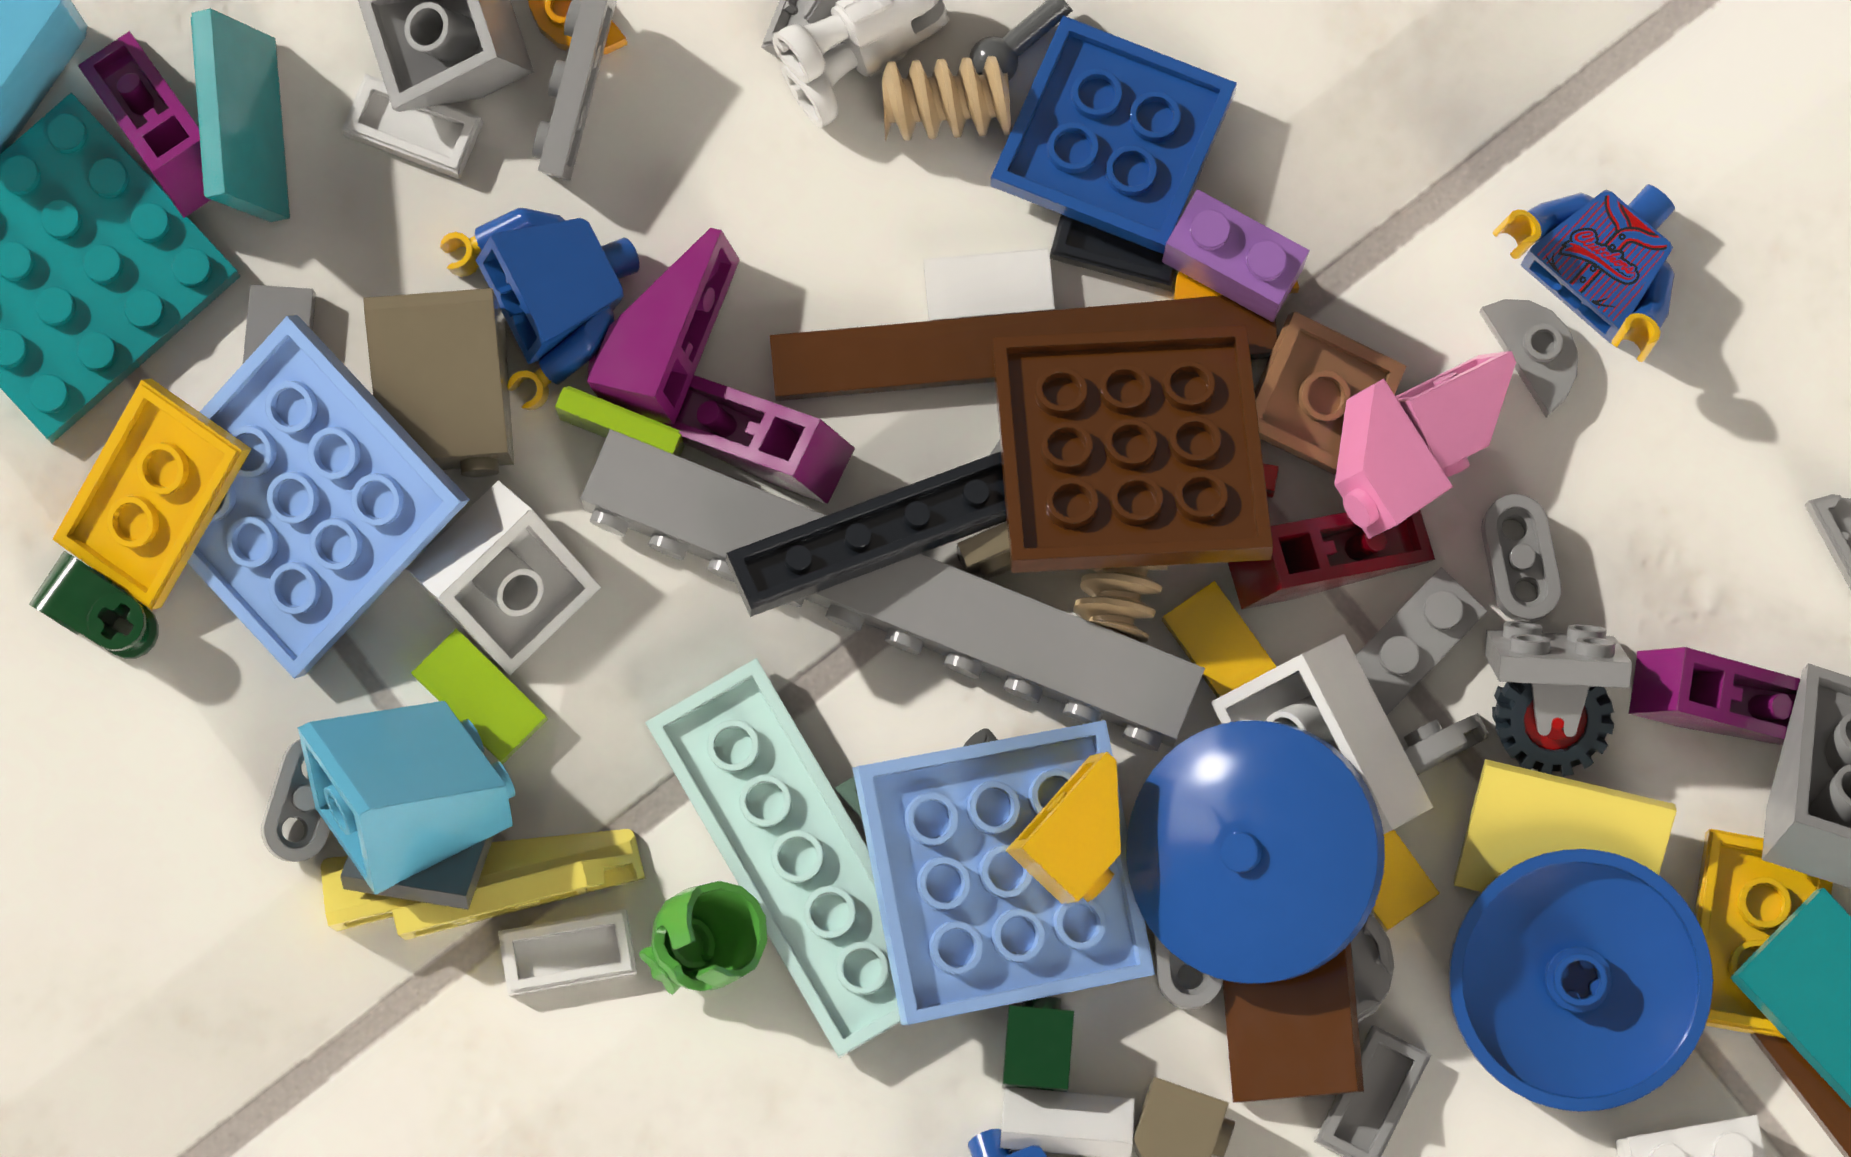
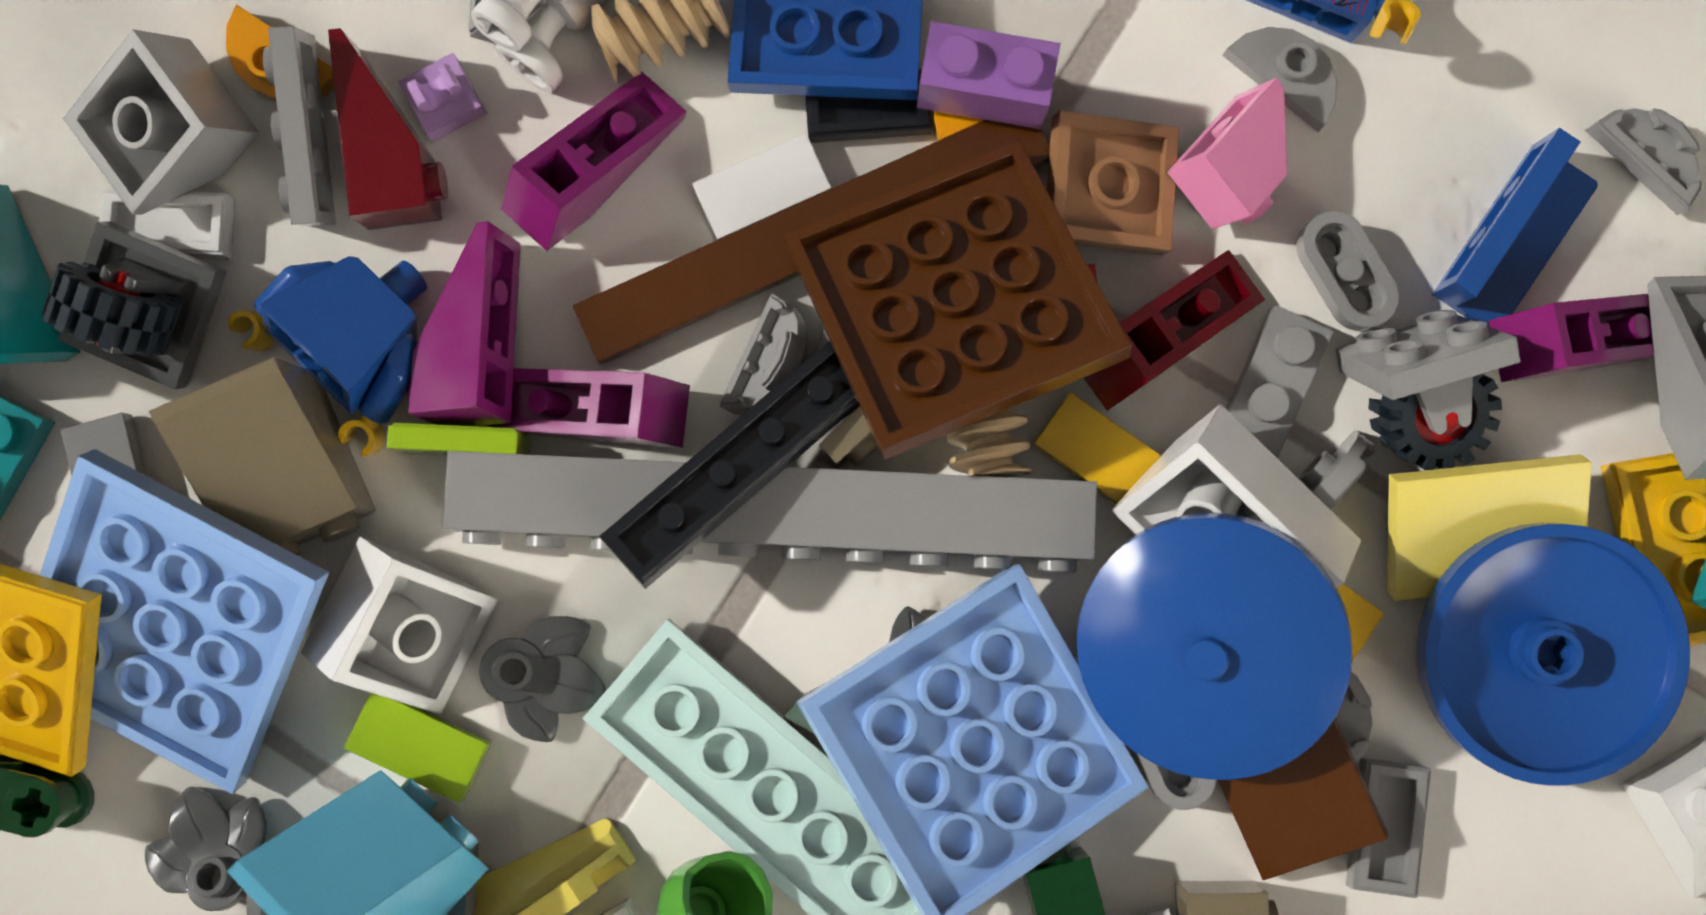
camera: 20 degrees left, 5 degrees up
yellow slope [1005,752,1121,904] -> none
bright pink slope [1334,378,1453,539] -> none
none -> plate [41,221,227,390]
none -> dark grey plate [145,787,267,911]
none -> dark red slope [328,28,448,230]
none -> lavender tile [398,53,487,142]
none -> dark grey plate [479,616,606,742]
none -> magenta slope [501,71,687,251]
none -> light grey plate [719,294,806,415]
none -> blue panel [1432,127,1598,327]

